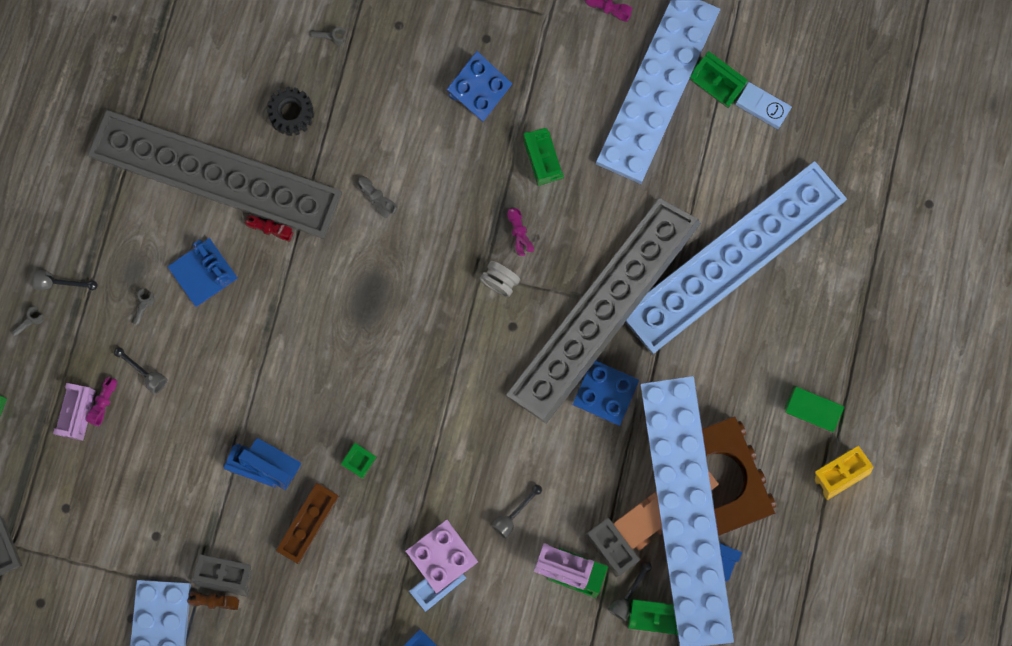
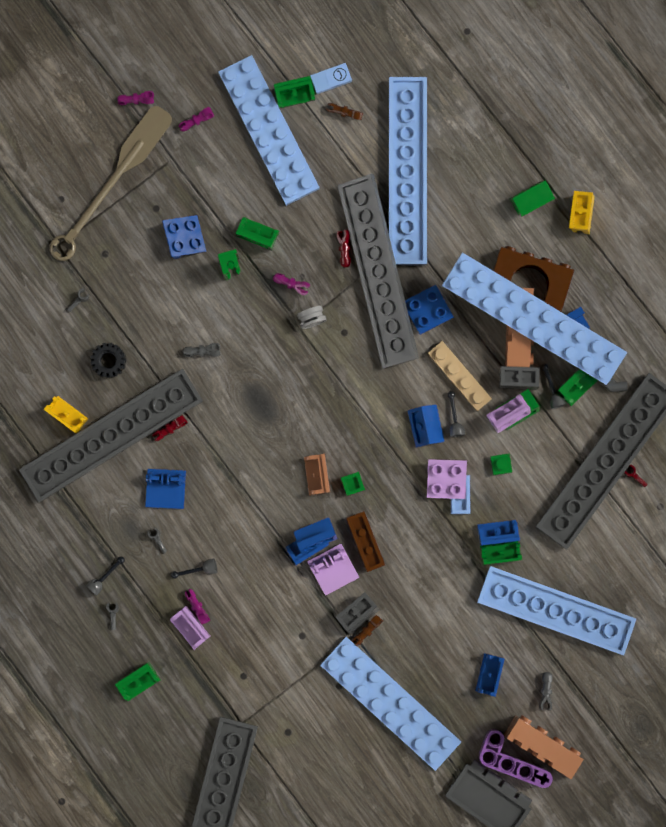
camera: 45 degrees left, 5 degrees up
none -> yellow hinge [44,396,88,434]
none -> green hinge [218,249,240,280]
none -> nougat hinge [304,454,330,496]
none -> lavender hinge [308,544,359,596]
none -> reddish brown piece [326,103,363,120]
none -> dark red piece [337,230,351,268]
none -> blue panel [408,405,444,448]
none -> tan plate [428,341,492,411]
none -> green plate [490,453,512,475]

